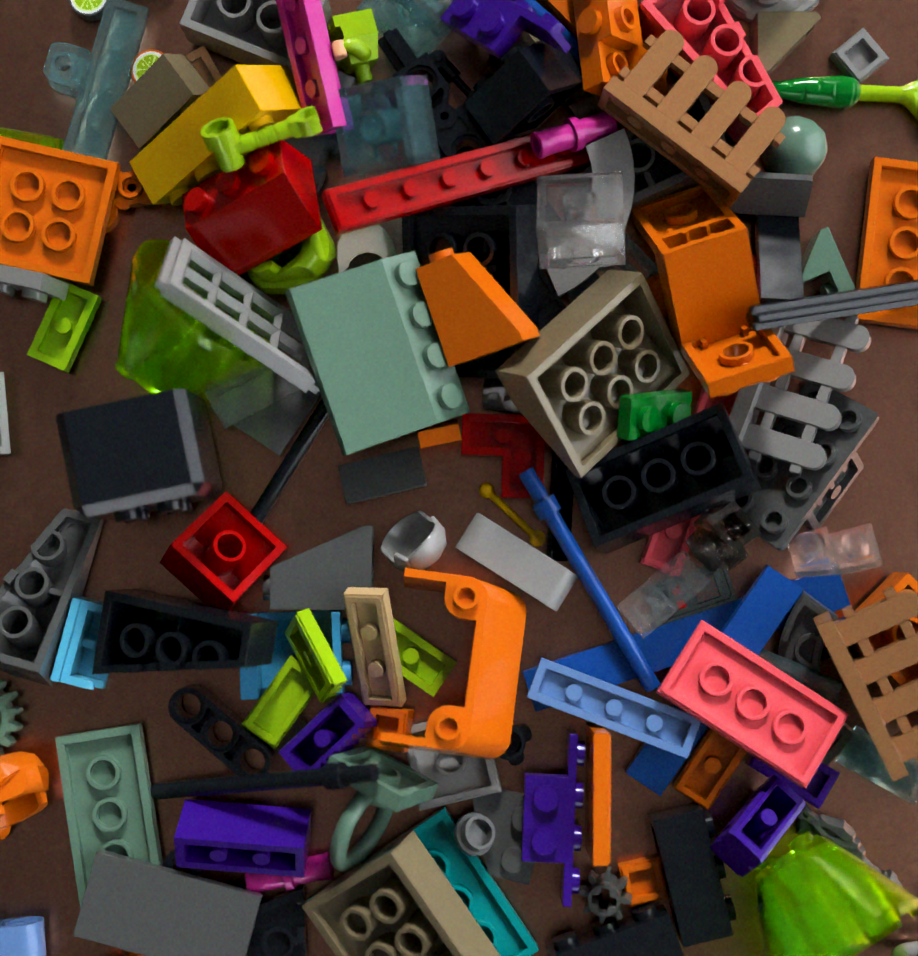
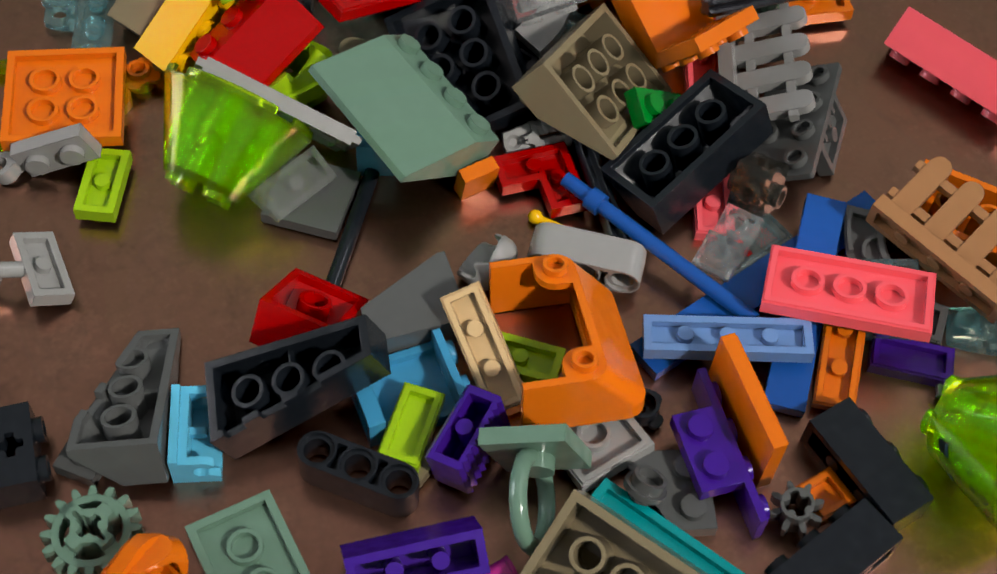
camera: 20 degrees left, 30 degrees down
black plate [55,388,222,524] -> none
black bar [151,762,379,800] -> none
lime tile [284,608,348,704] -> none
dark grey slope [338,446,428,506] -> none
orange slope [416,248,540,367] -> none
dark purple brick [710,775,806,877] -> none
clear slope [788,523,884,577] -> none

